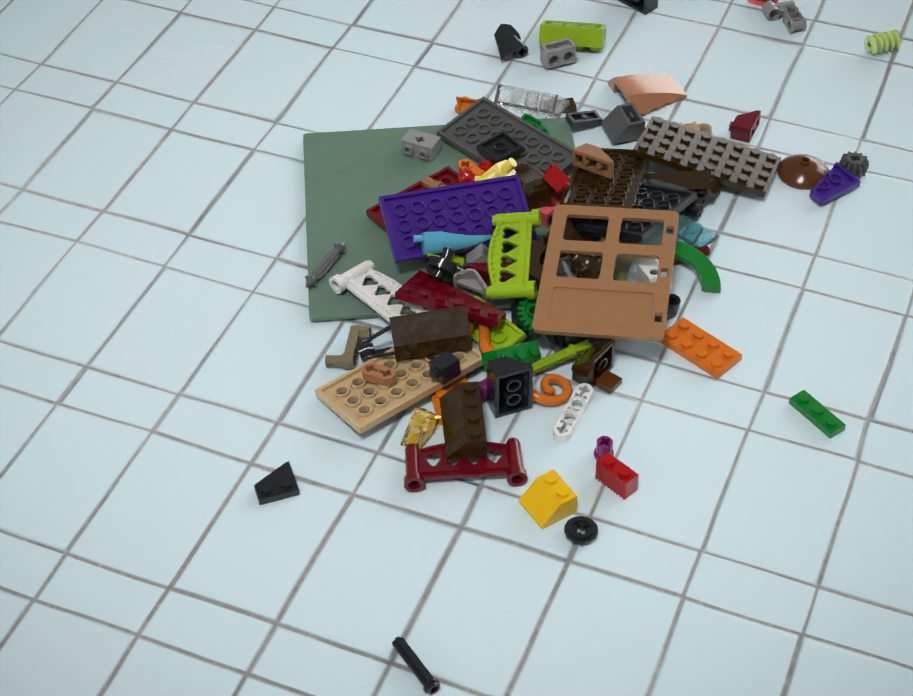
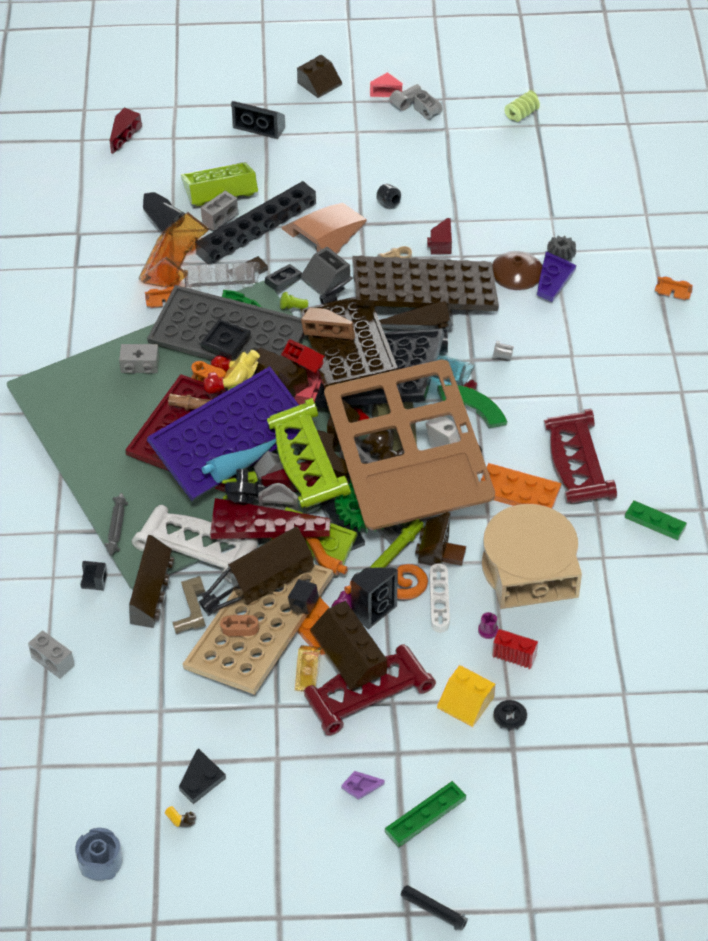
camera: 25 degrees left, 5 degrees up
green brick [481,340,541,372] -> none
none -> light grey brick [28,630,75,679]
none -> sand blue brick [75,827,123,880]
none -> black panel [80,561,108,591]
none -> dark brown slope [129,535,175,628]
none -> clear orange windscreen [138,212,209,288]
none -> arm [164,806,196,827]
none -> black brick [195,181,316,265]
none -> lime pin [280,292,308,309]
none -> black plant [319,276,353,304]
none -> medium lavender piece [341,771,385,799]
none -> black head [376,183,401,208]
none -> green plate [385,781,466,848]
none -> tan brick [482,504,582,609]
none -> light grey bush [492,341,514,360]
none -> dark red piece [543,408,617,504]

